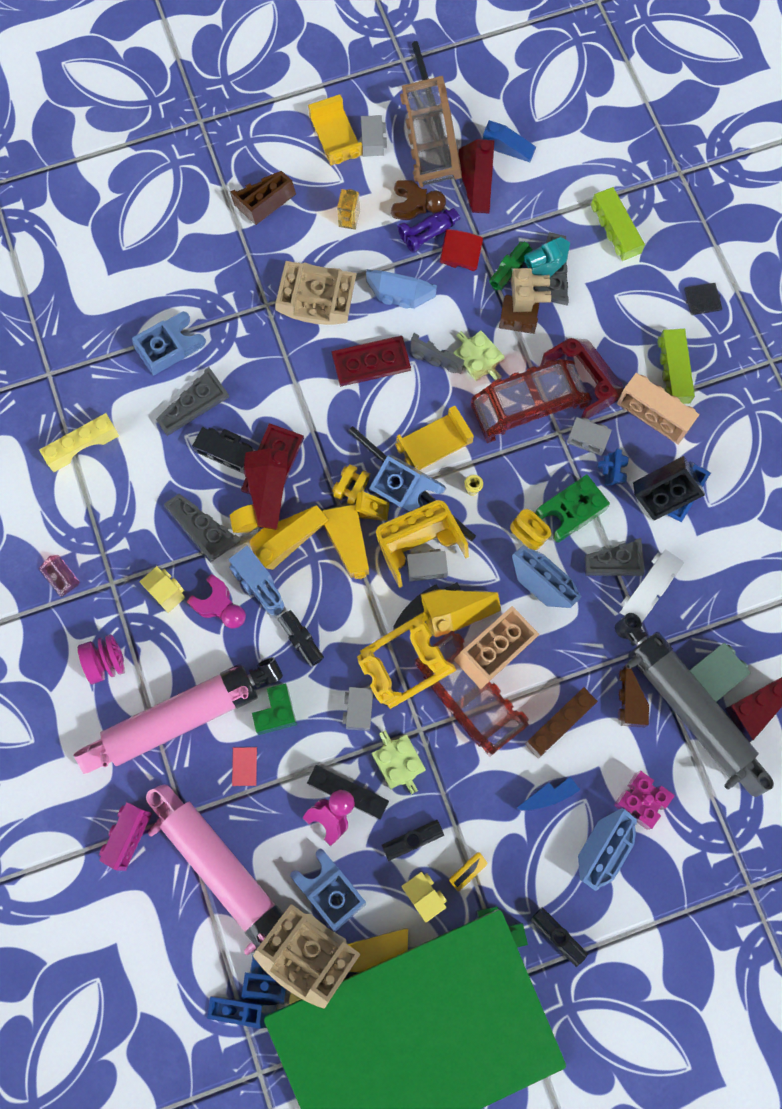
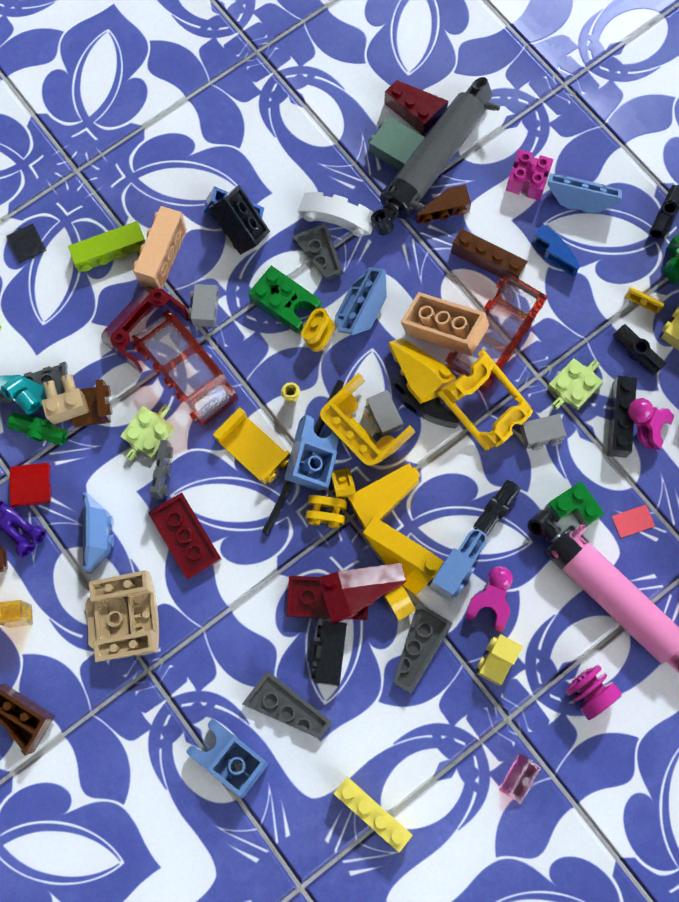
camera: 105 degrees left, 0 degrees up
blue hips [598,448,629,486] -> none

